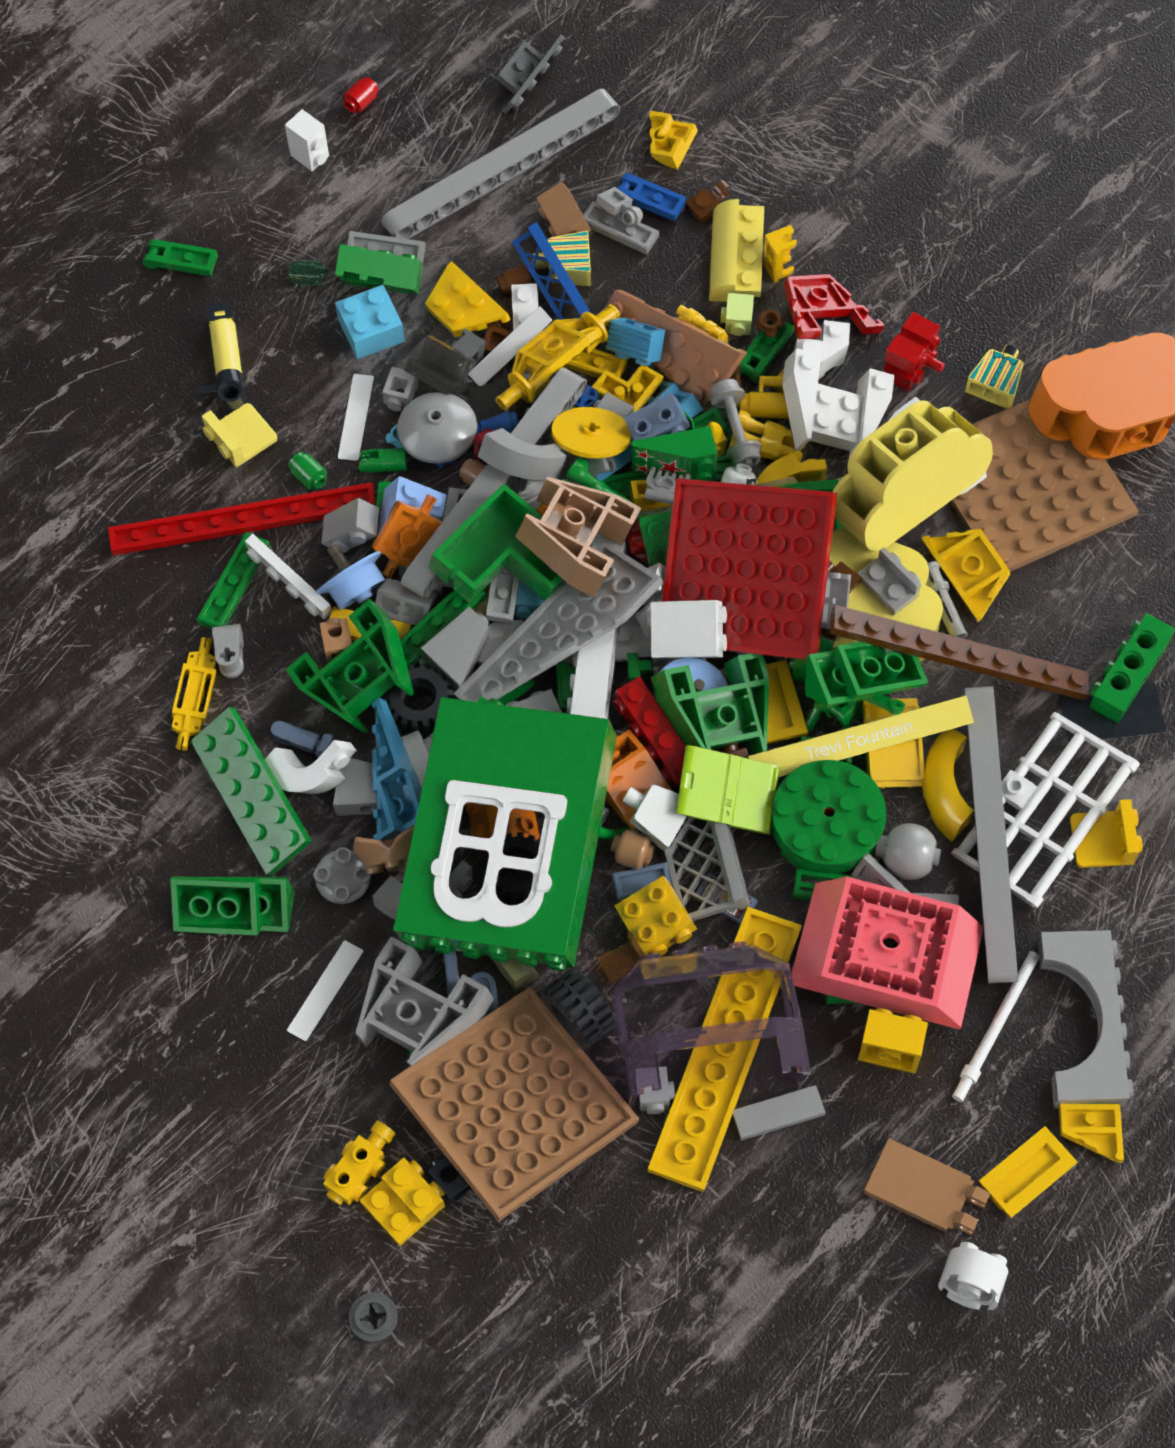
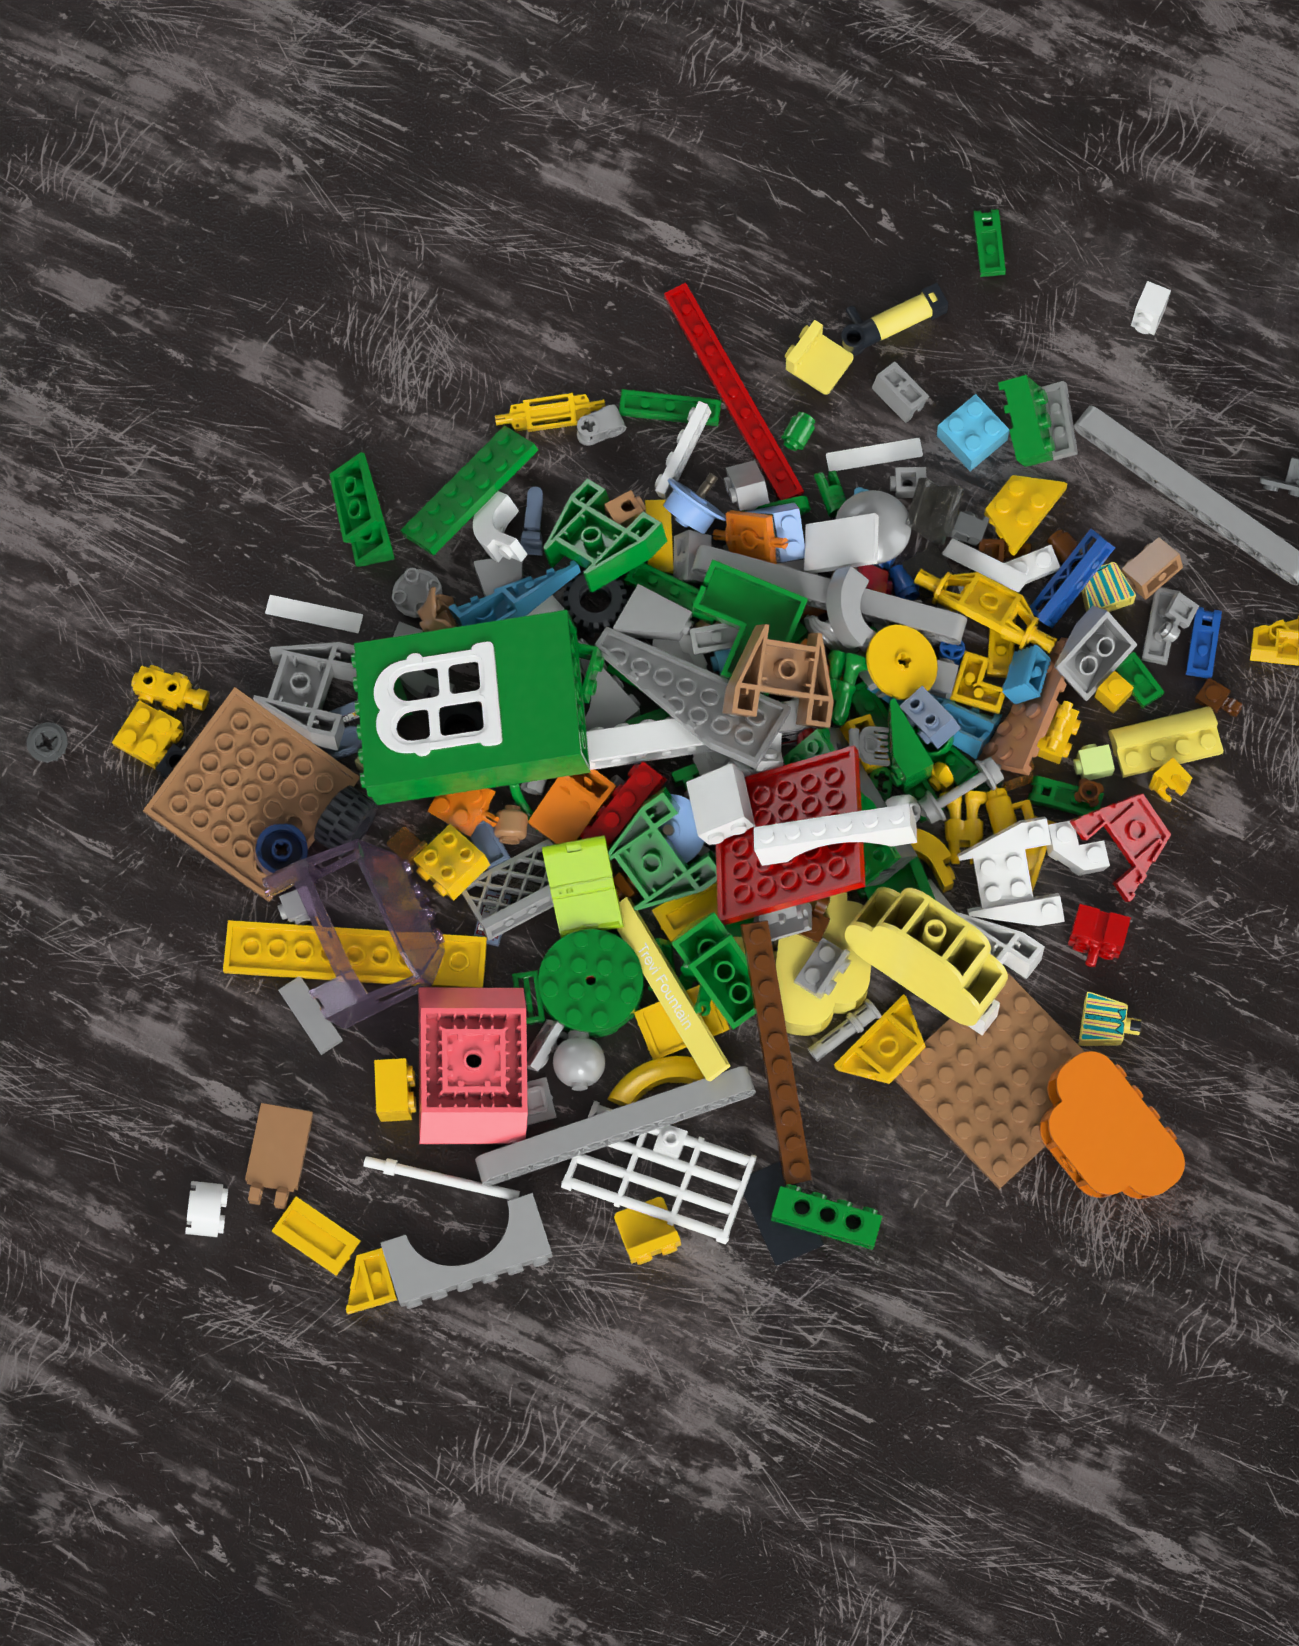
camera: 75 degrees right, 10 degrees up
clear green brick [289,259,328,286] -> none
red brick [343,77,379,113] -> none
white torso [622,784,687,851] -> none
none -> dark blue brick [254,824,308,880]
none -> orange plate [428,788,499,837]
none -> white arch [754,804,917,866]
none -> white tile [804,513,879,574]
none -> light grey hinge [872,362,929,423]
none -> light grey slope [1054,606,1137,701]
none -> yellow brick [1095,671,1134,714]
none -> green plate [1115,652,1164,709]

